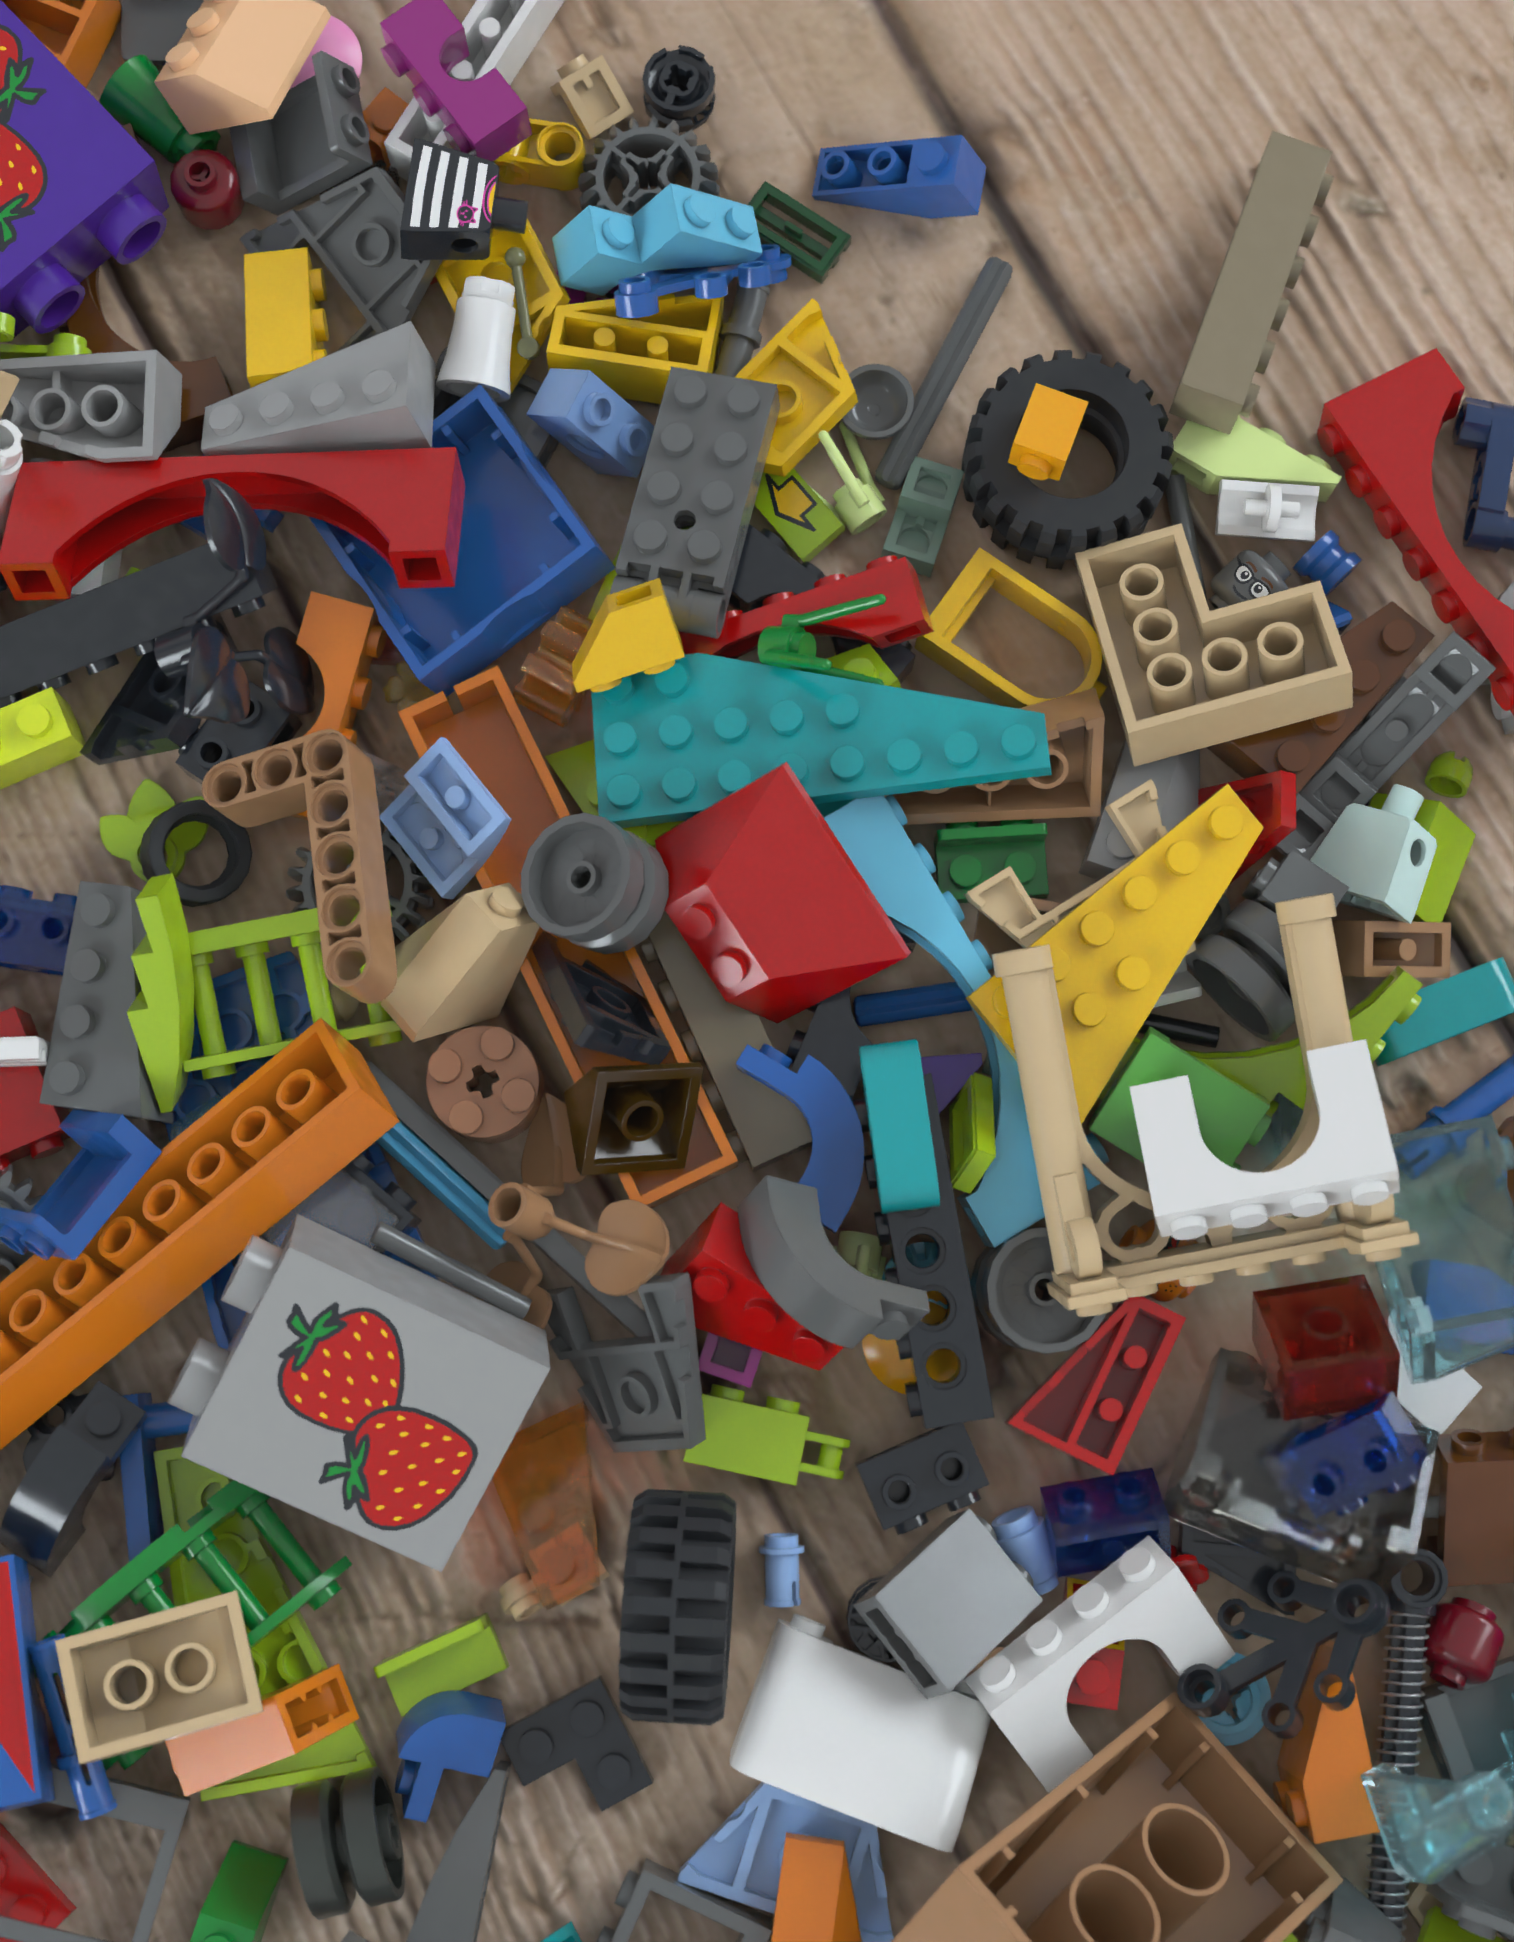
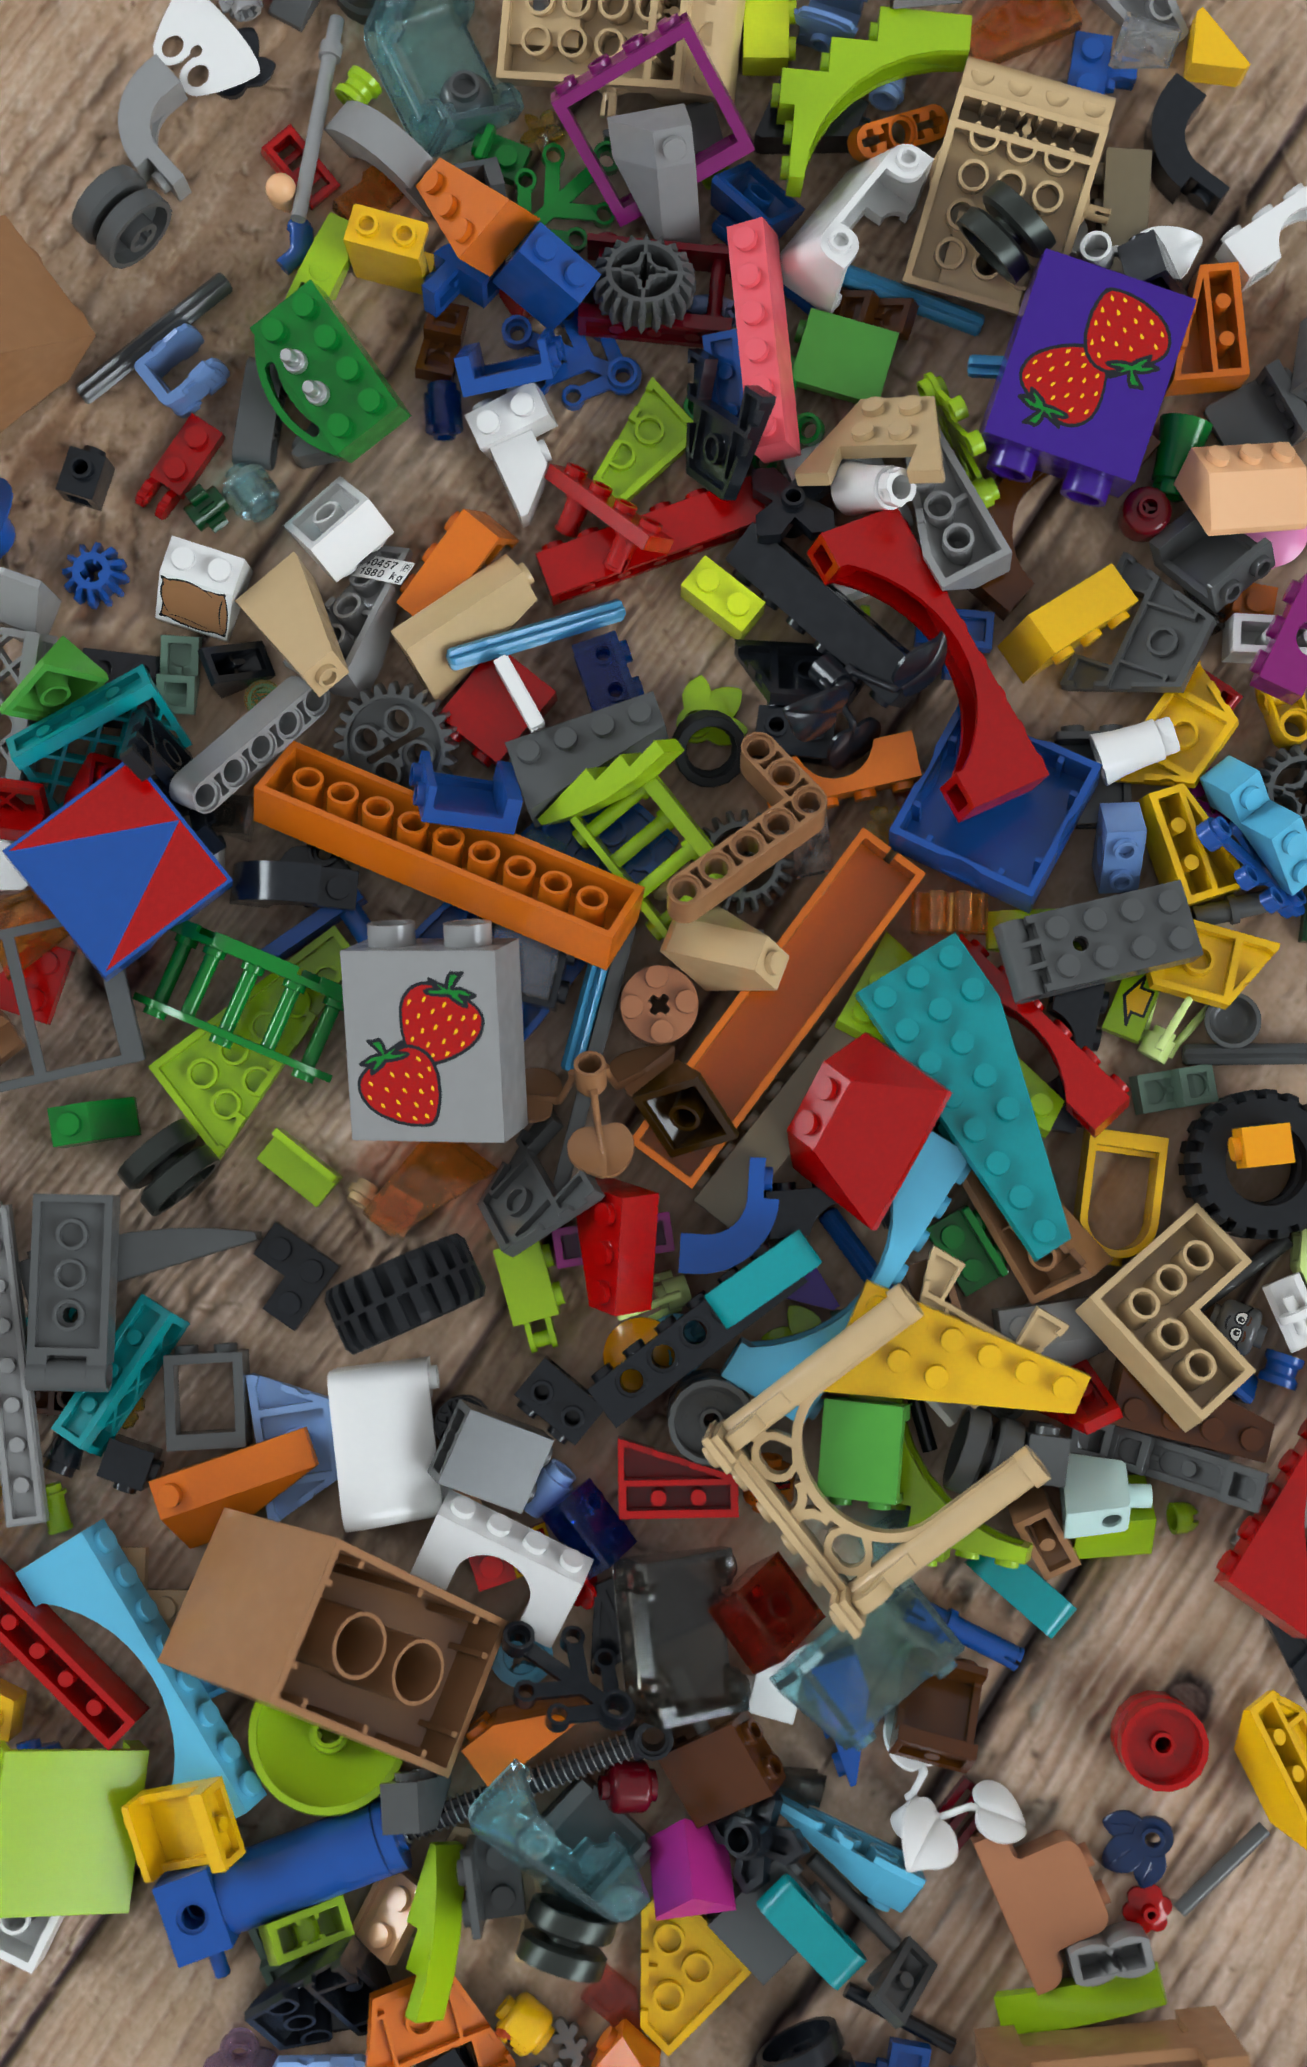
camera: 65 degrees right, 5 degrees up
blue pin [27,1633,117,1821] -> none
tan slope [55,1590,264,1764] -> none
orange slope [165,1663,360,1797] -> none
light grey wedge [201,321,436,456] -> none
dark grey bar [370,1221,532,1319] -> none
light blue slope [379,737,512,899] -> none
blue brick [395,1690,506,1823] -> none
black torso [400,138,529,260] -> none
olive hinge [505,247,541,360] -> none
dark grey wheel [521,813,669,955] -> none
black wing [531,931,671,1065] -> none
yellow slope [572,578,685,693] -> none
dark grey arch [737,1175,930,1349] -> none
green plant [758,594,886,685] -> none
light blue pin [759,1533,804,1607] -> none
lime tile [949,1072,996,1194] -> none
white arch [1129,1039,1400,1240] -> none
clear blue brick [1279,1391,1429,1518] -> none

